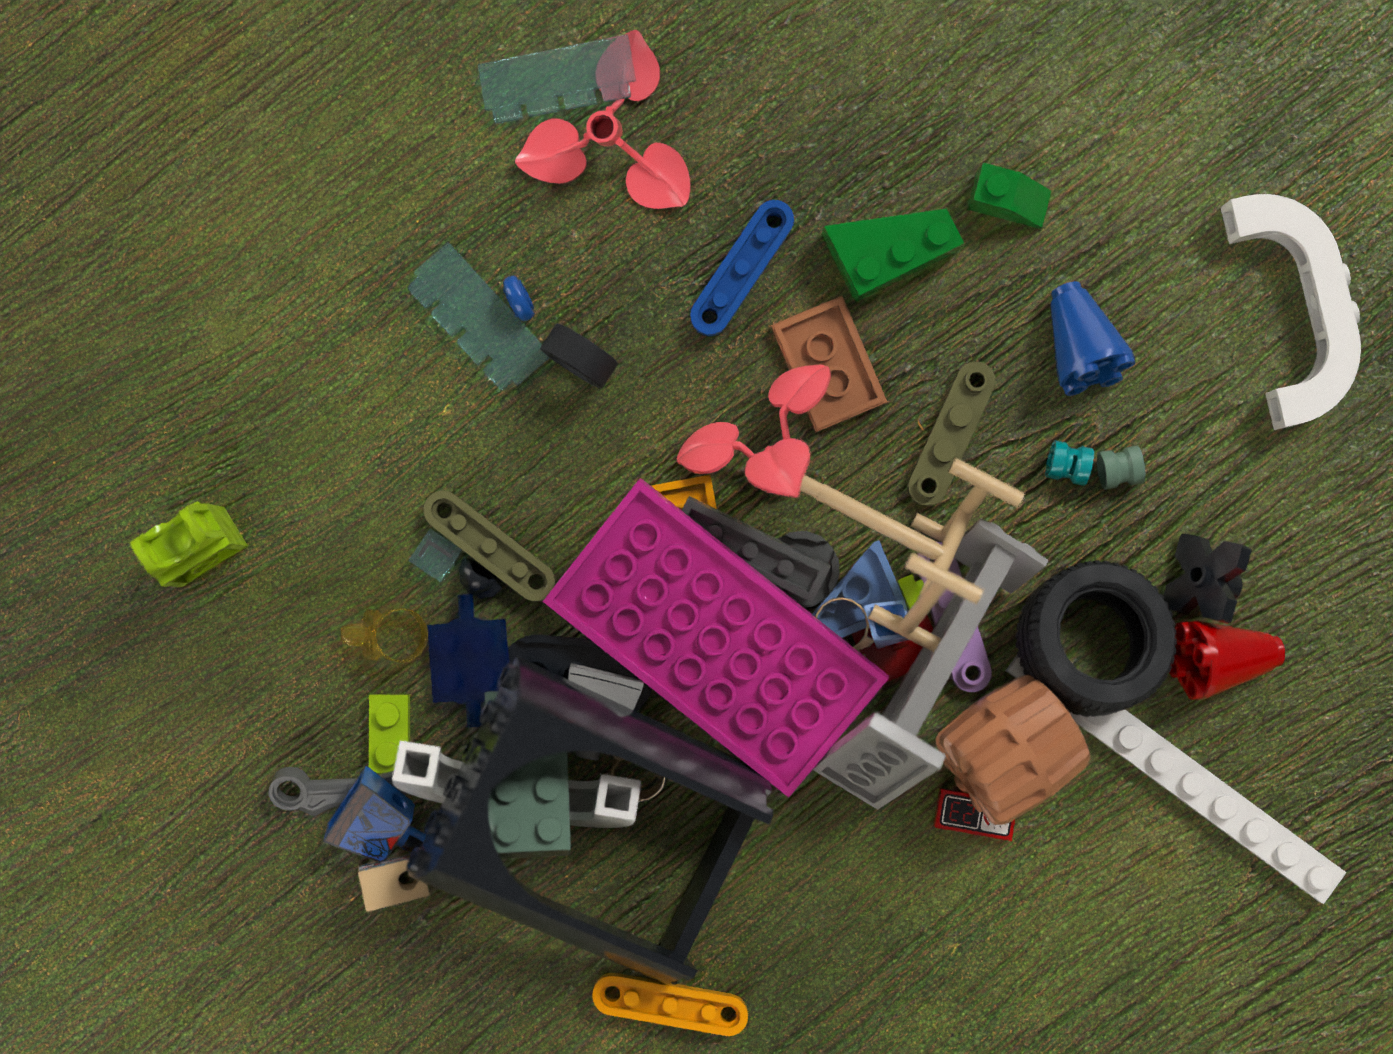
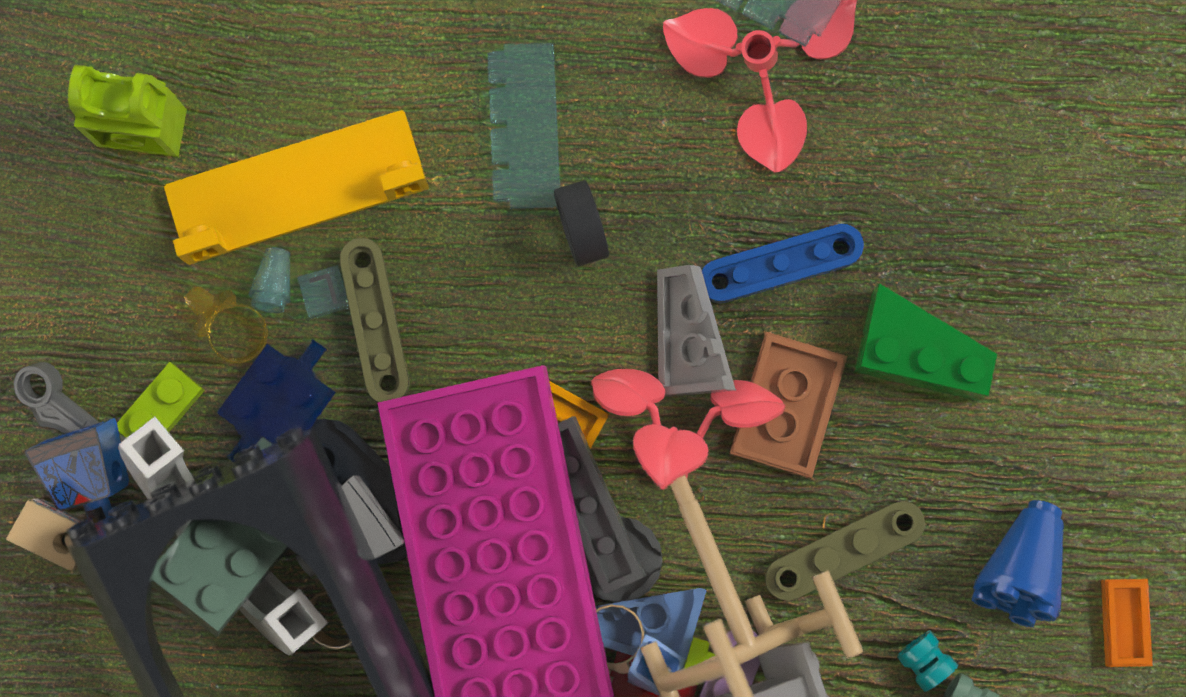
camera: 45 degrees right, 5 degrees down
black piece [459,558,502,599] -> none
blue piece [503,276,535,321] -> none
green slope [967,162,1052,229] -> none
none -> yellow bracket [164,110,429,265]
none -> clear light blue cone [248,247,291,313]
none -> light grey wing [657,265,736,397]
none -> orange tile [1101,579,1153,667]

